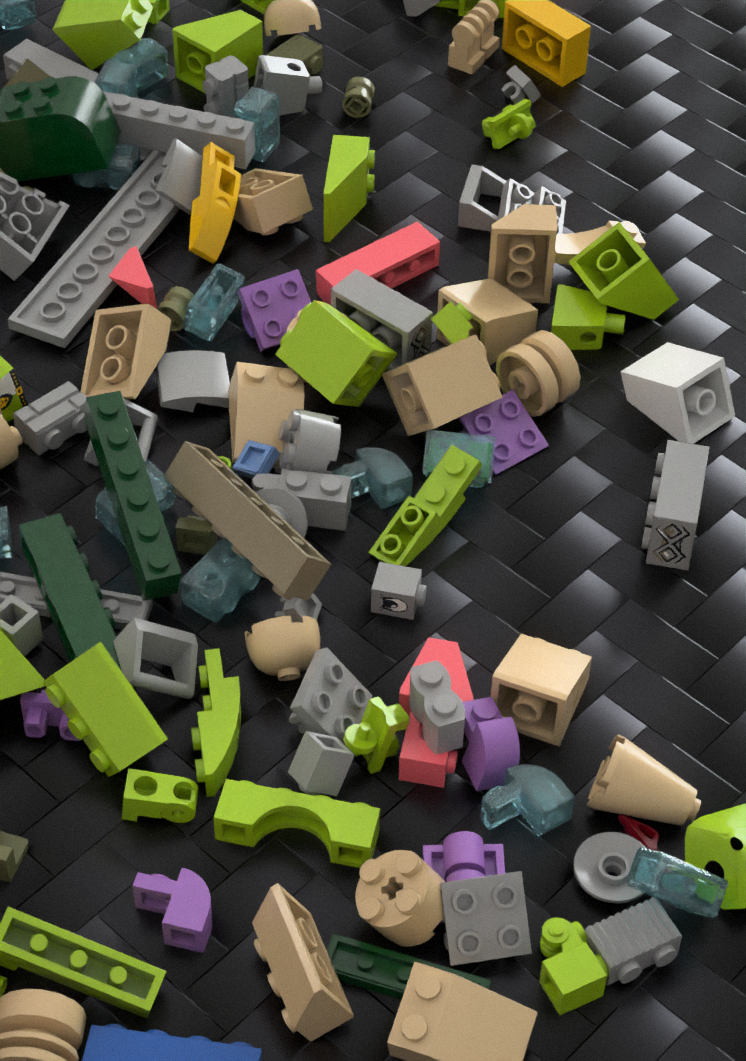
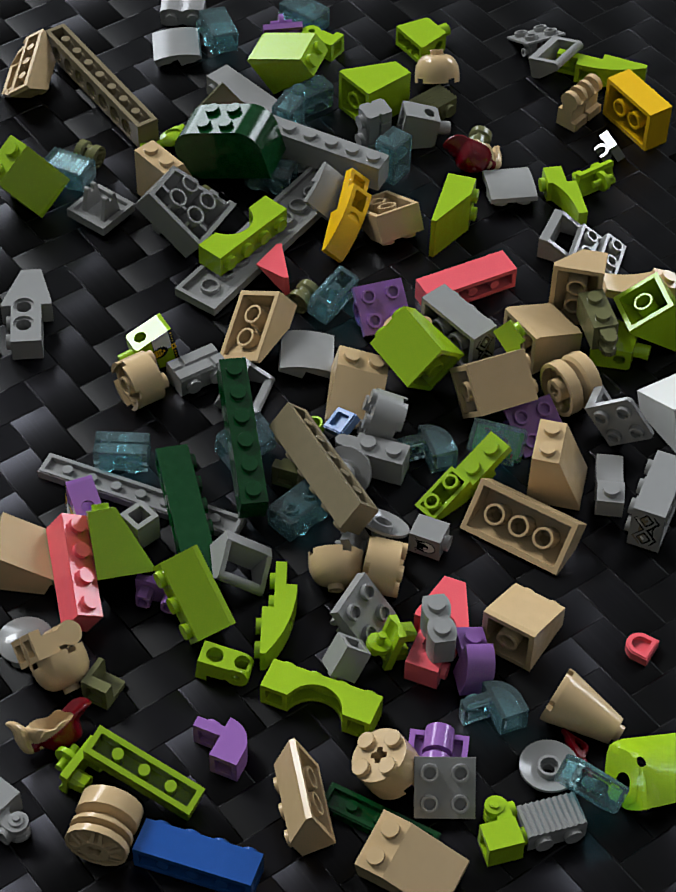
camera: 10 degrees right, 0 degrees up
none -> lime arch [198,196,287,277]
none -> tan brick [362,536,408,598]
none -> light grey dish [366,509,410,539]
none -> dark red hair [443,135,502,174]
none -> tan slope [460,478,587,575]
none -> light grey slope [482,167,538,206]
none -> tan slope [527,419,588,511]
none -> lime slope [538,166,588,225]
none -> olive hinge [576,289,619,357]
none -> light grey bracket [584,385,654,446]
none -> light grey slope [594,453,625,517]
none -> coral tile [625,633,659,666]

